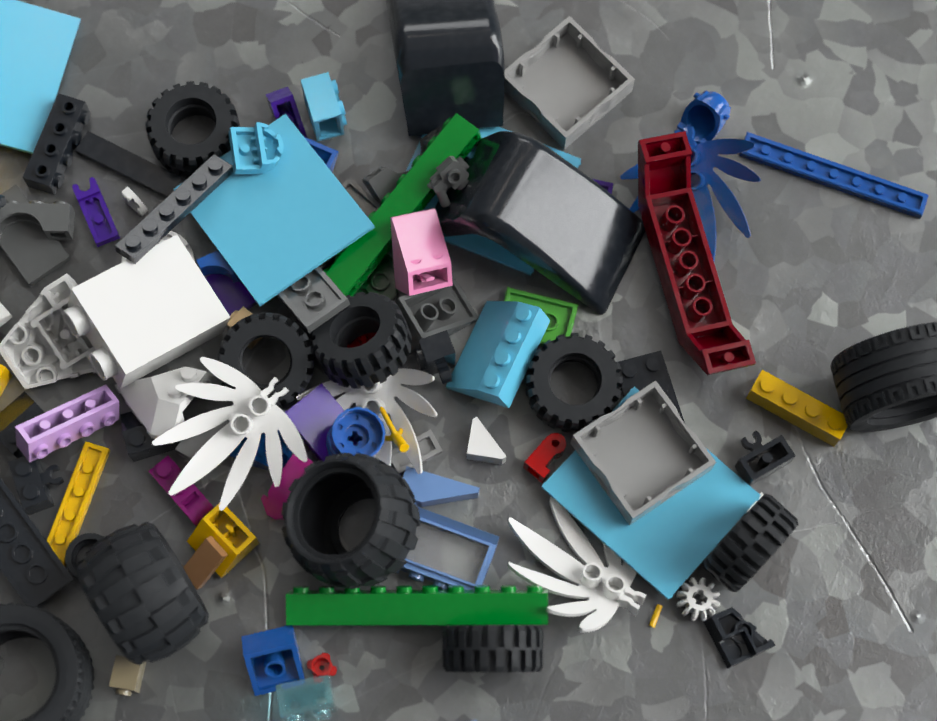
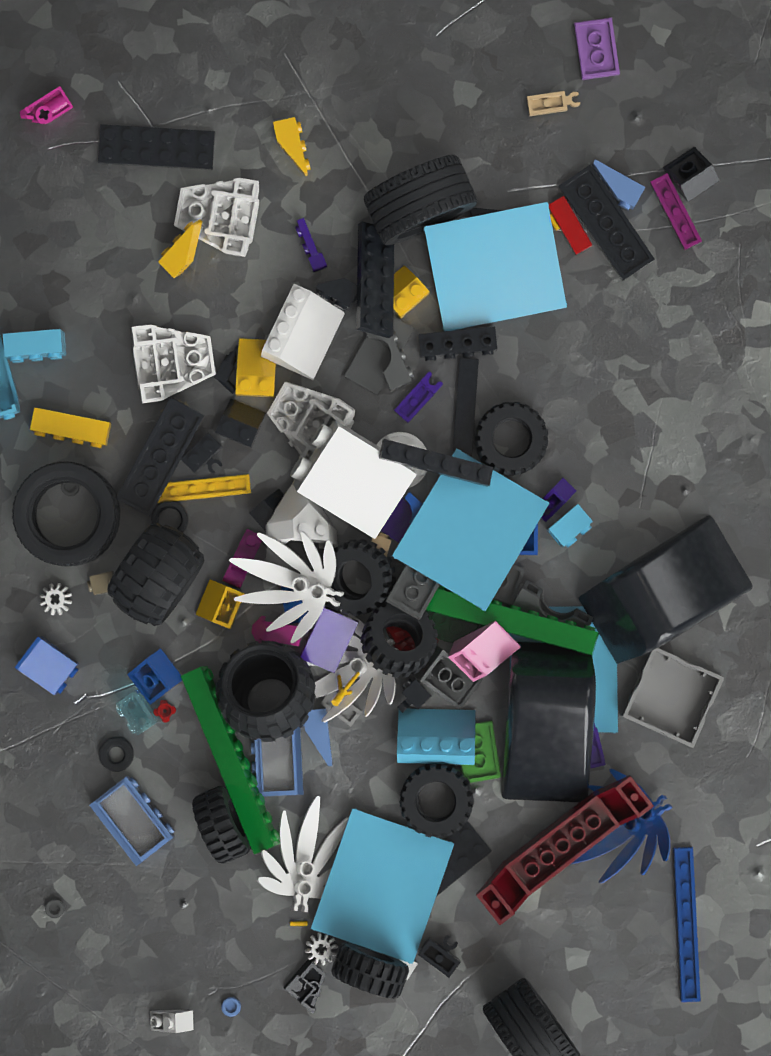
camera: 70 degrees right, 15 degrees up
lavender brick [15,384,119,463] -> none
white tile [122,186,148,216] -> none
medium nougat tile [183,536,228,590] -> none
medium azure slope [229,122,283,174] -> none
blue wheel [326,407,385,457] -> none
dark grey piece [427,156,469,208] -> none
white slope [467,416,506,465] -> none
red leg [523,433,566,483] -> none
light grey tile [571,381,716,525] -> none
blue helmet [677,91,731,145] -> none
yellow brick [746,370,847,447] -> none

